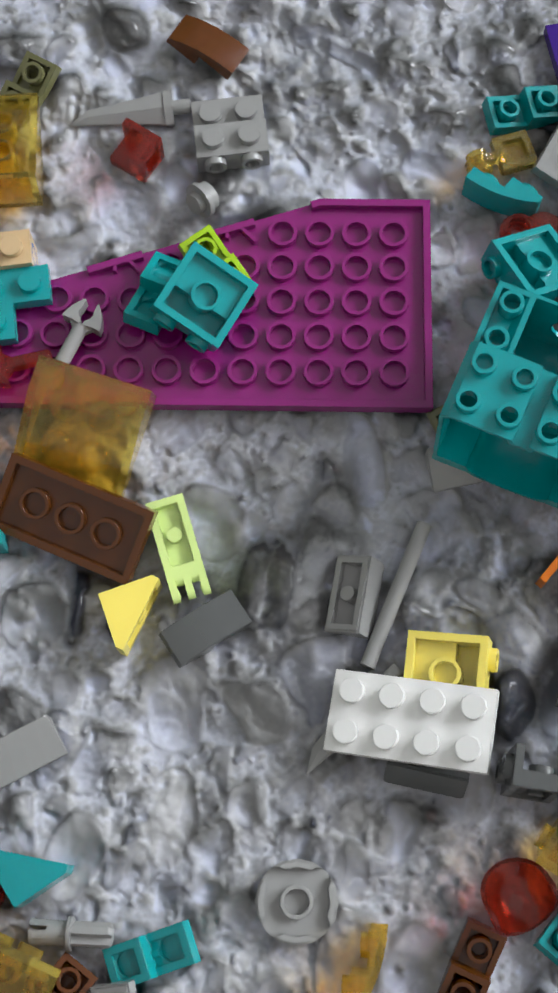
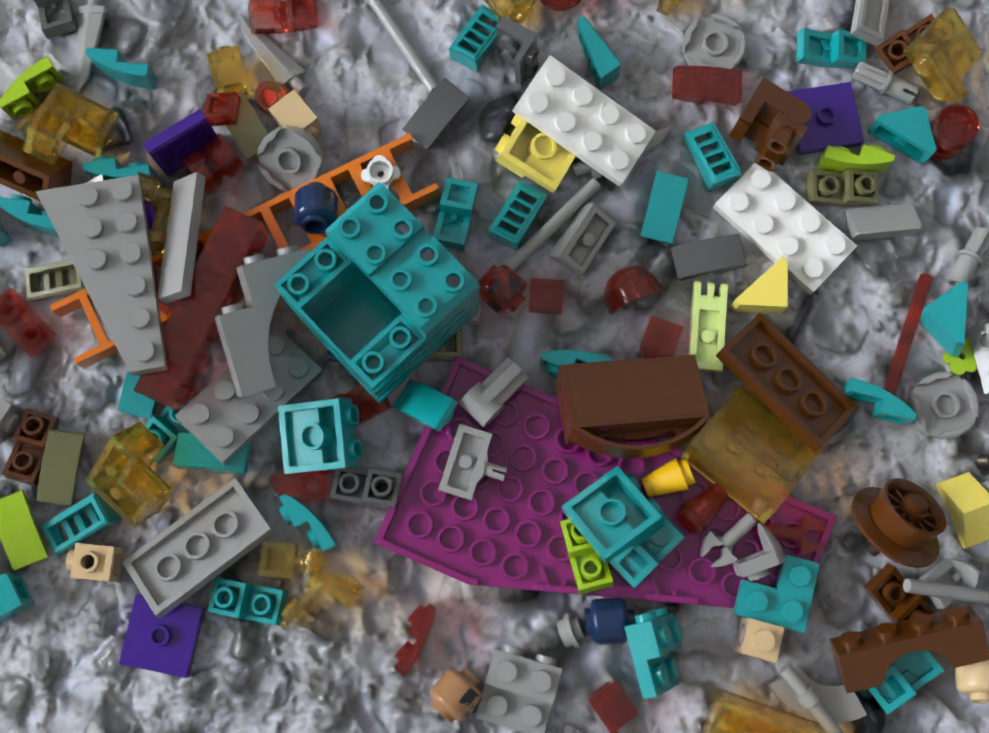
camera: 155 degrees left, 5 degrees up
none -> clear yellow bracket [279,569,367,630]
none -> dark grey slope [329,467,403,509]
none -> teal slope [392,379,458,432]
none -> clear red slope [394,603,437,677]
none -> medium nougat head [430,668,482,724]
none -> teal slope [433,177,478,251]
none -> light grey plate [438,424,508,501]
none -> light grey piece [459,358,528,428]
none -> clear red head [478,264,526,314]
none -> teal slope [488,180,548,251]
none -> clear red tile [529,278,564,315]
none -> teal slope [539,350,613,377]
none -> reddish brown piece [555,354,710,458]
none -> teal slope [576,16,621,90]
none -> dark blue head [584,597,636,645]
none -> clear red helmet [604,266,664,315]
none -> teal plate [624,607,683,700]
none -> clear red plate [639,315,684,358]
none -> teal slope [640,171,689,243]
none -> yellow cone [641,457,696,498]
none -> clear red slope [672,66,742,106]
none -> clear red cone [677,483,729,534]
none -> teal slope [683,122,742,192]
none -> white plate [713,163,857,295]
none -> reddish brown hips [729,78,812,172]
none -> light grey plate [732,523,786,581]
none -> dark purple plate [787,82,864,156]
none -> olive slope [806,168,880,206]
none -> lime slope [816,144,895,173]

